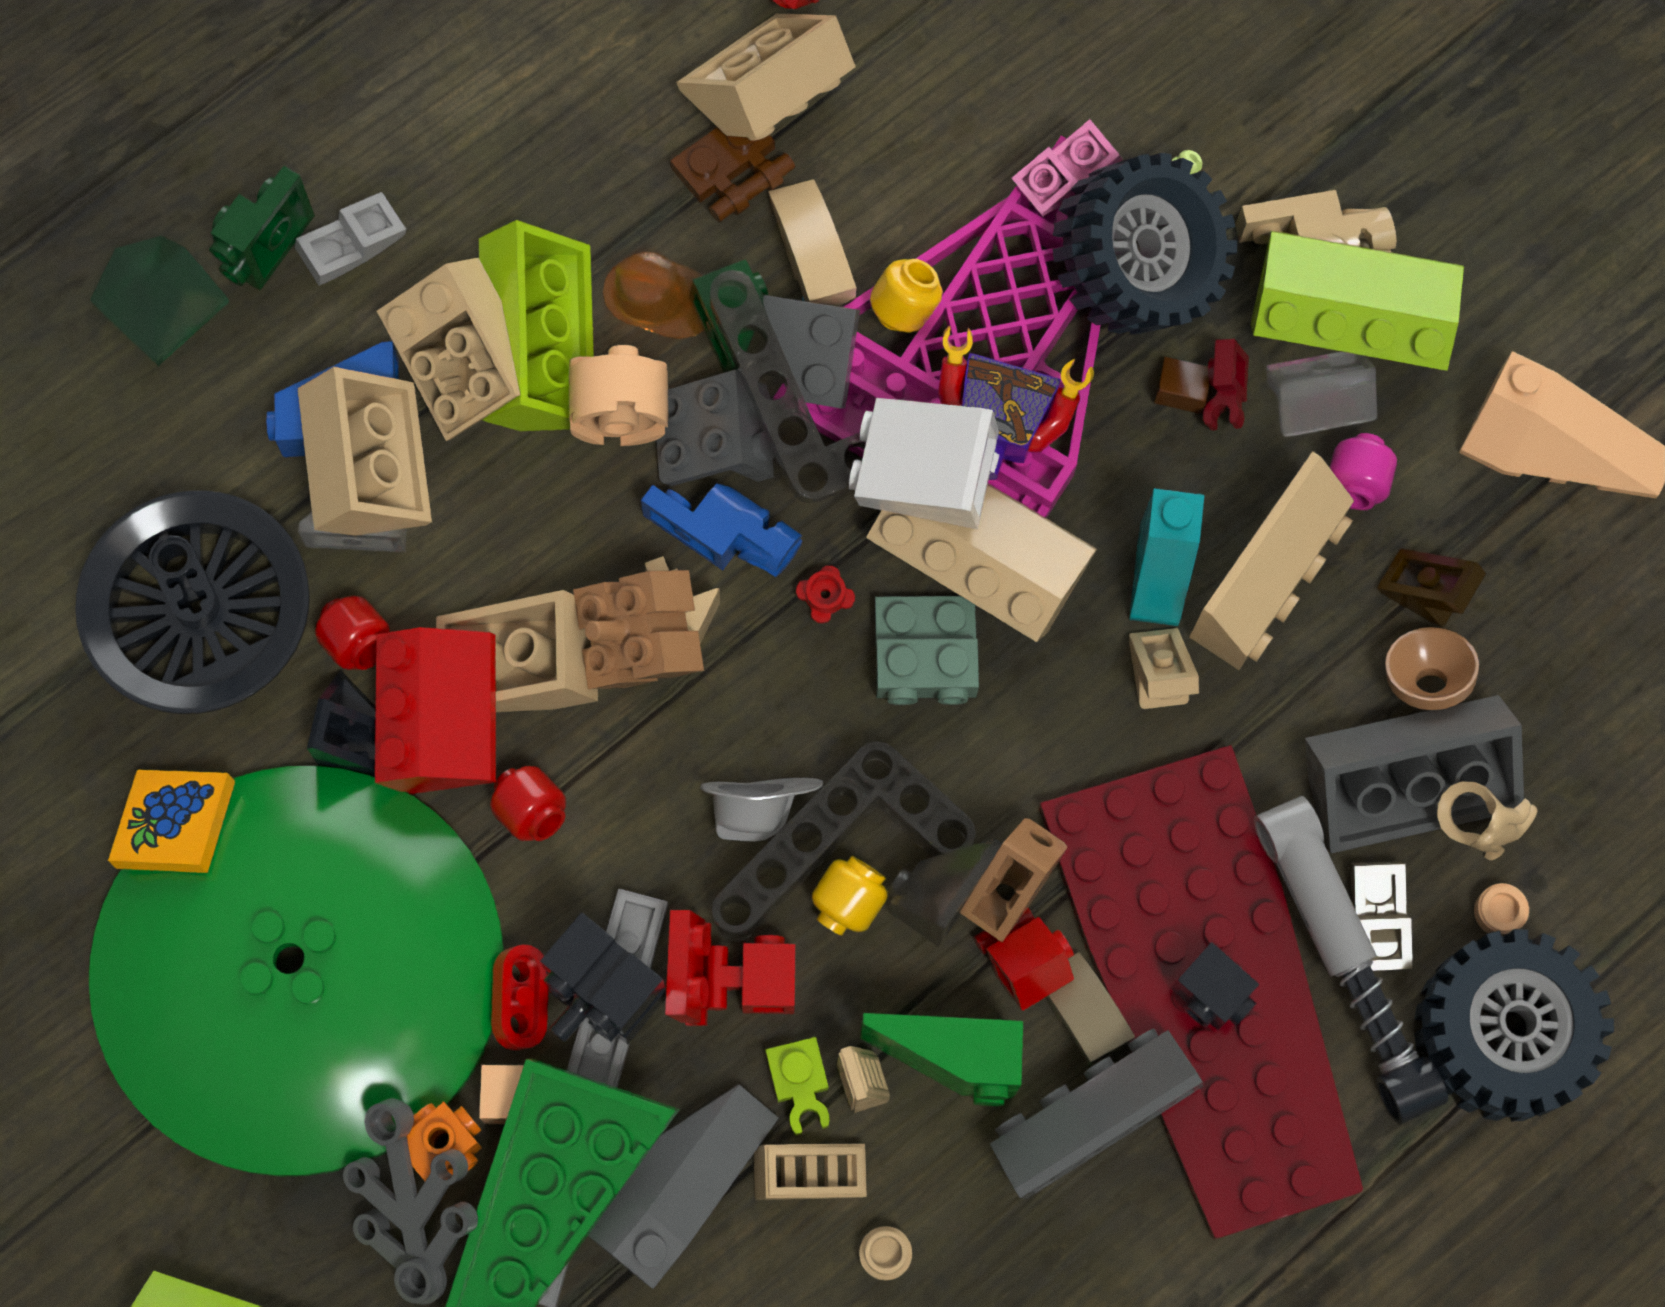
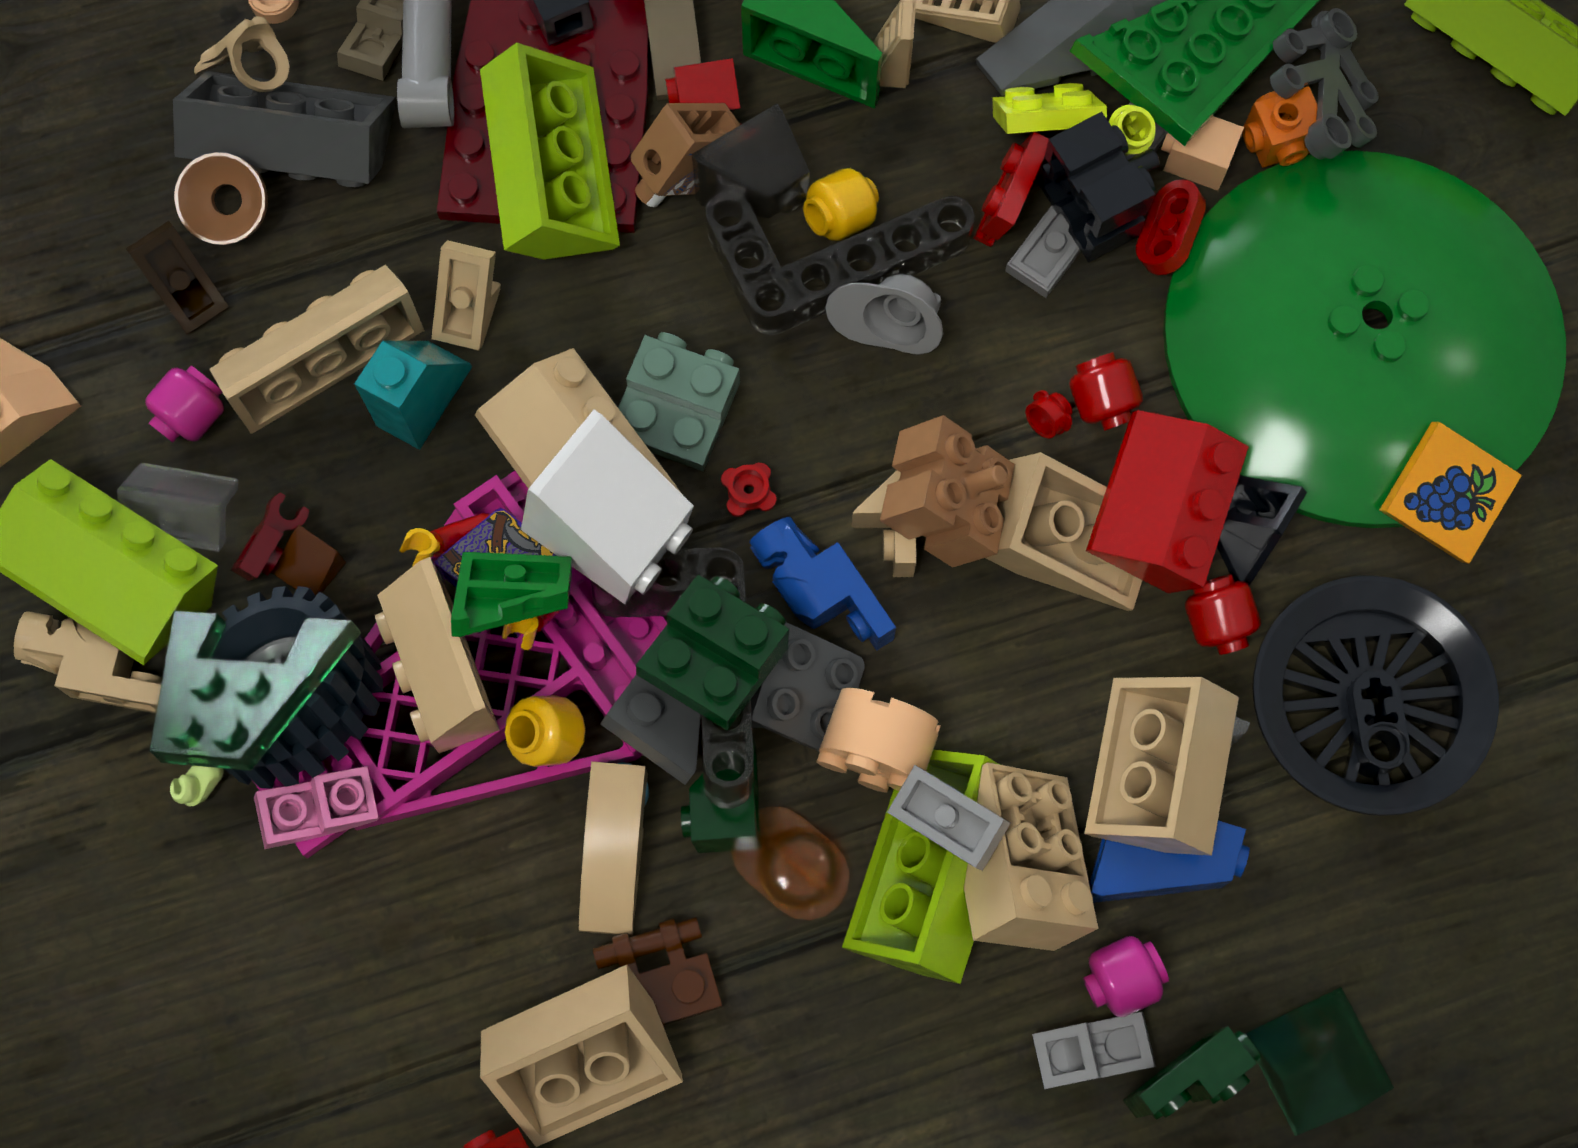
camera: 155 degrees left, 0 degrees up
red brick [706,935,795,1014] -> none
lime plate [766,1037,829,1136] -> none
none -> clear green wing [150,611,361,771]
none -> tan slope [375,557,500,754]
none -> green wing [451,552,572,637]
none -> lime slope [480,42,620,260]
none -> dark green plate [636,575,789,730]
none -> light grey plate [887,765,1011,871]
none -> neon yellow plate [992,83,1107,134]
none -> red plate [1025,390,1072,439]
none -> dark pink head [1083,936,1169,1017]
none -> neon yellow cone [1108,105,1155,156]

